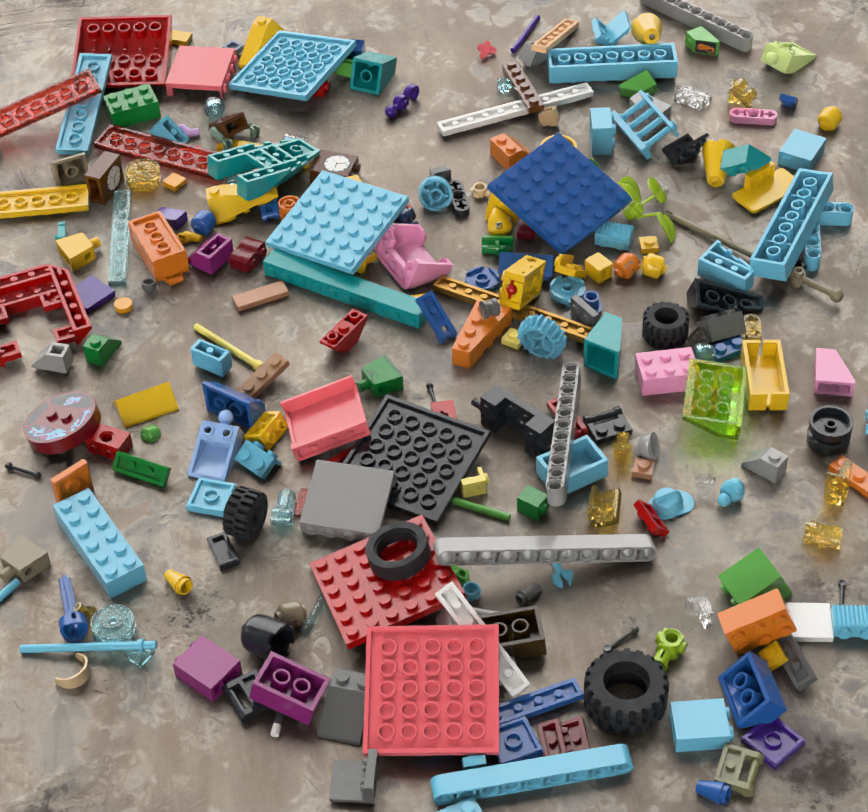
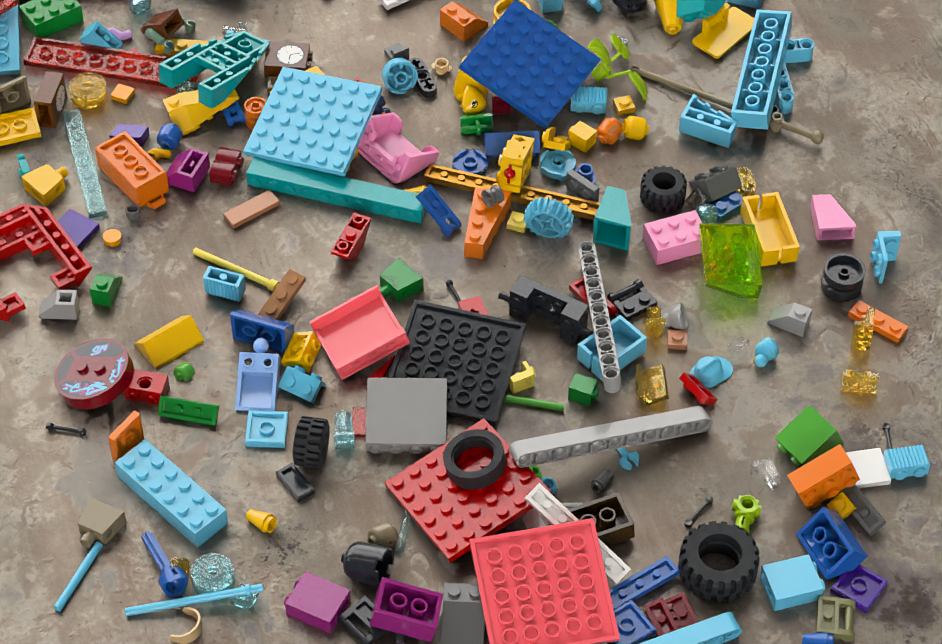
camera: 15 degrees left, 5 degrees up
black wedge [686,278,764,311] -> none

